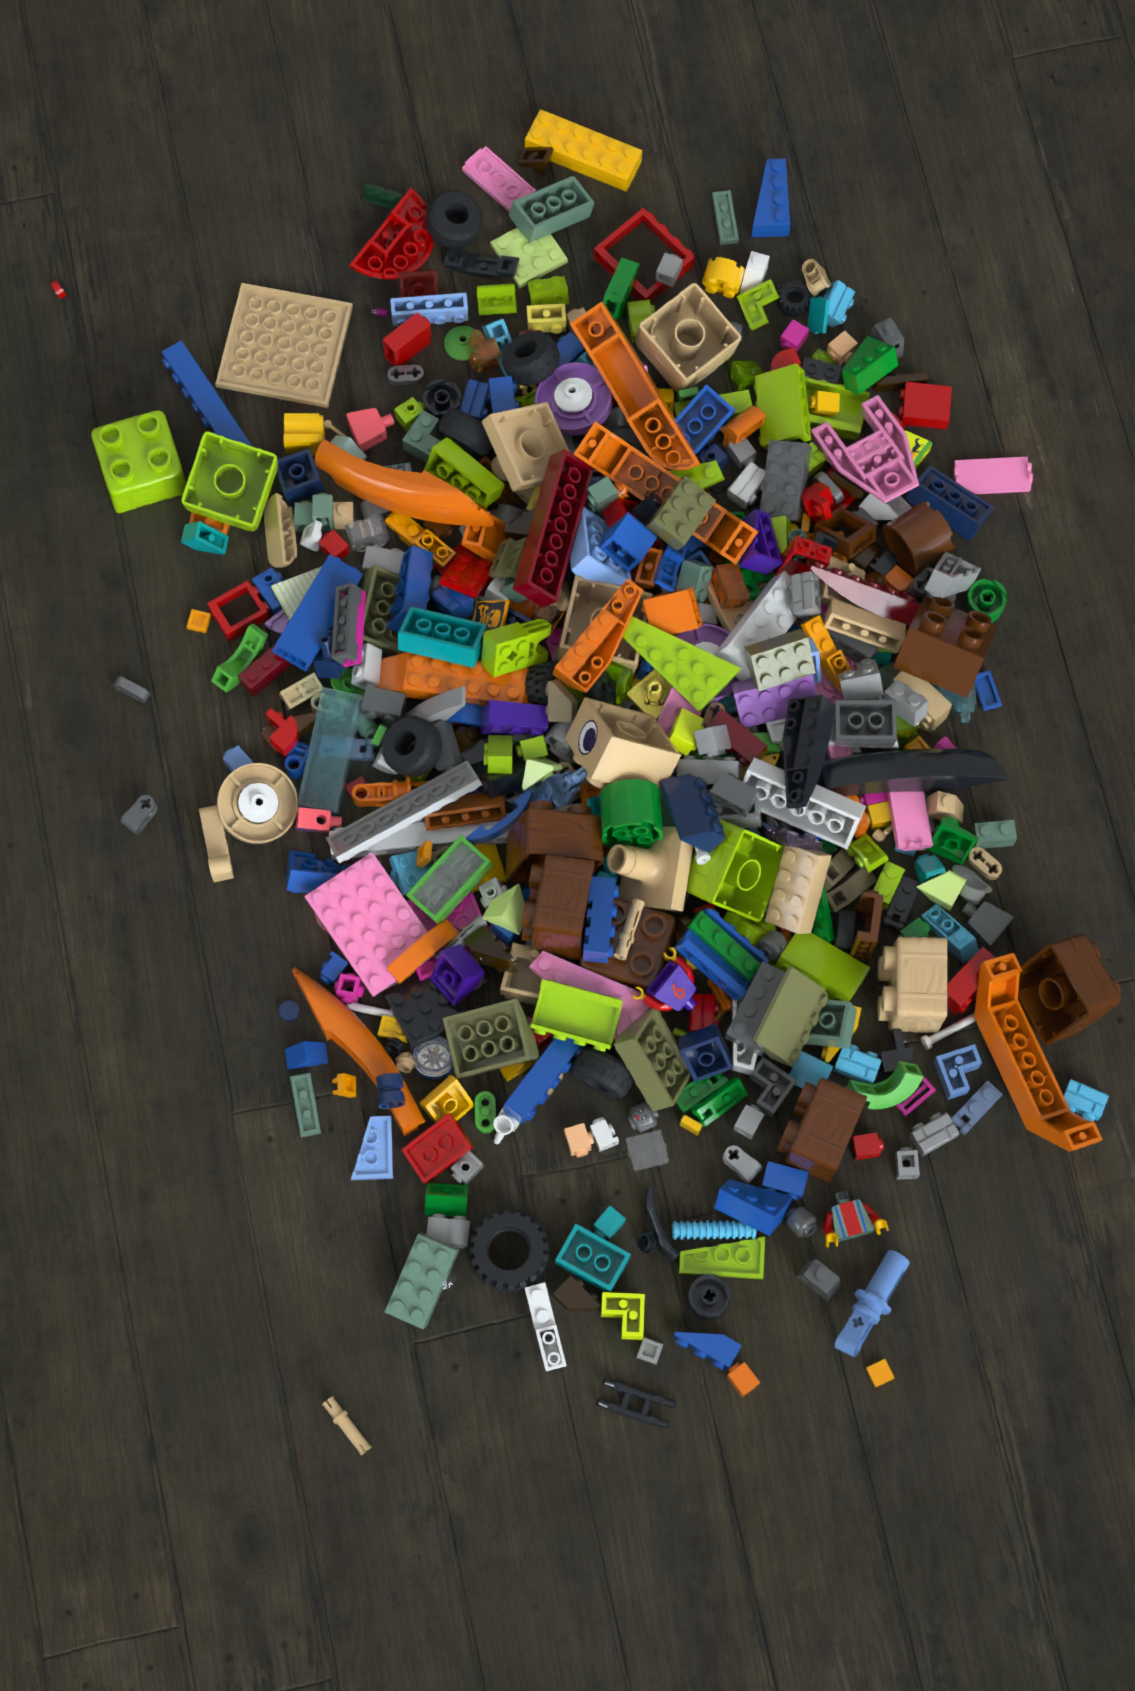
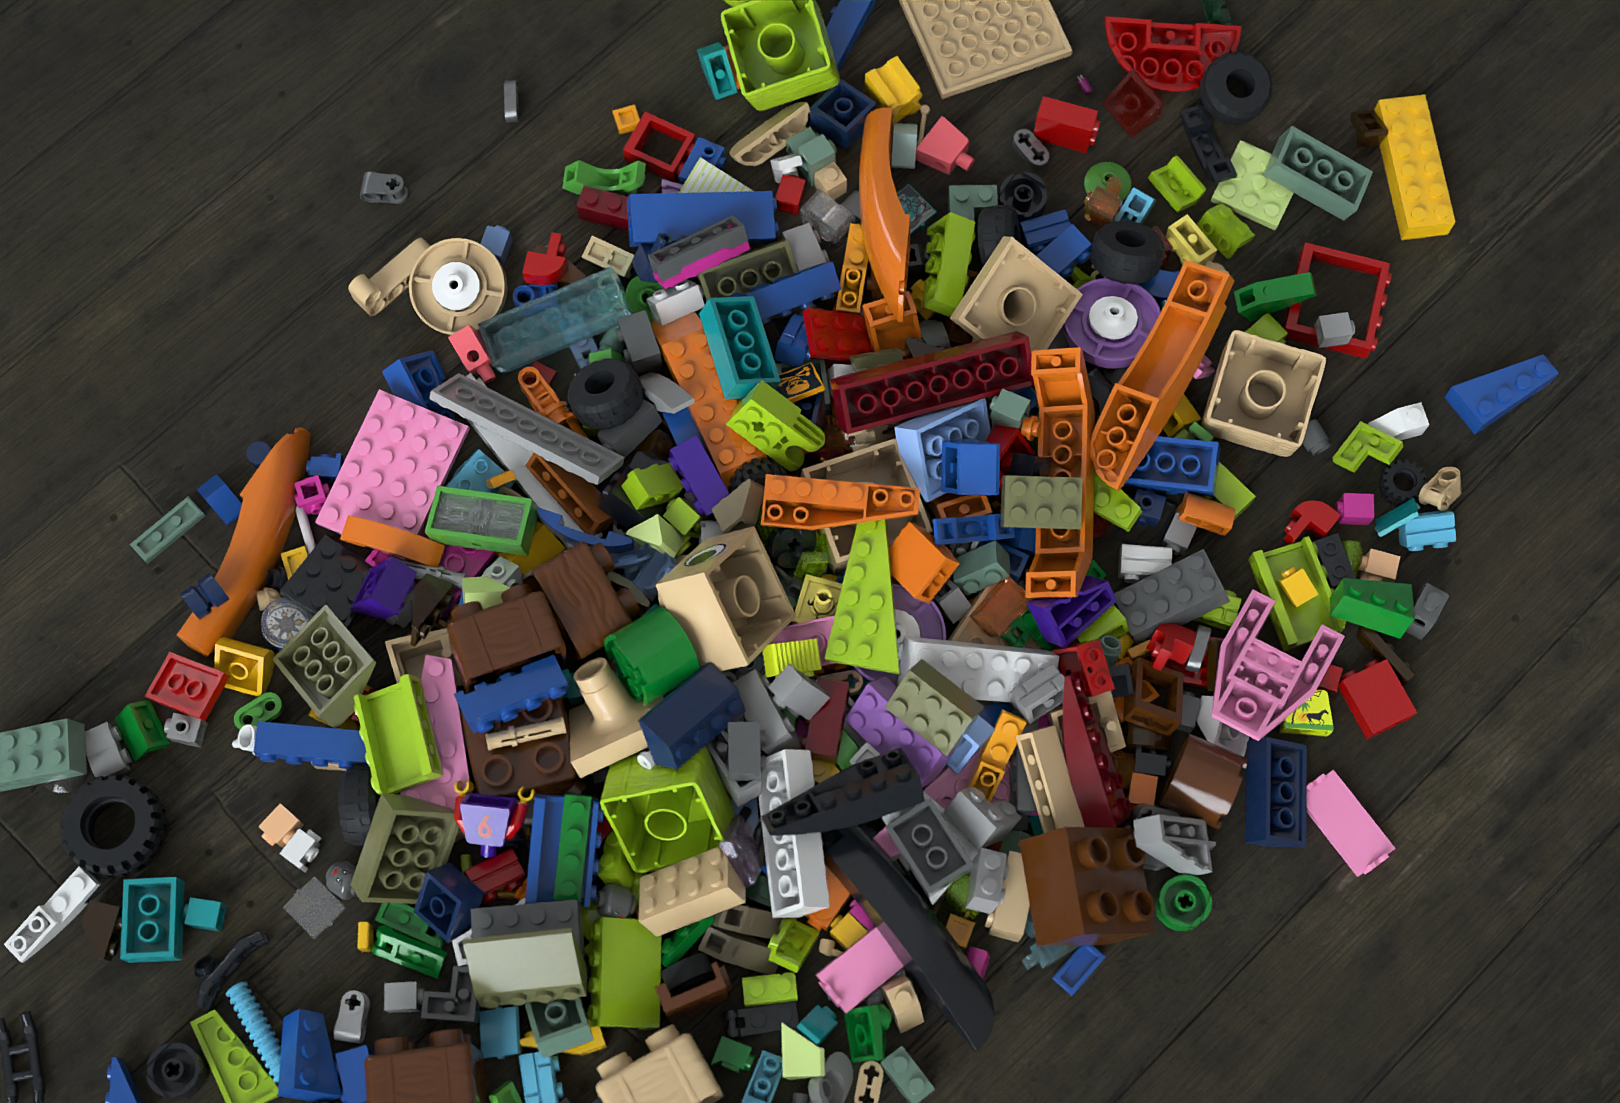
camera: 60 degrees right, 0 degrees up
light orange tile [332,1073,356,1098] -> none
light blue wing [351,1116,393,1180] -> none
light blue brick [390,293,468,327] -> none
lime brick [394,397,425,431] -> none
bright pink brick [462,146,536,212] -> none
neon yellow brick [601,1292,645,1340] -> none
light grey tile [636,1337,663,1365] -> none
yellow brick [702,257,745,298] -> none
sand green tile [712,190,739,245] -> none
clear neon green slope [730,361,763,391] -> none
lime panel [754,364,812,450] -> none

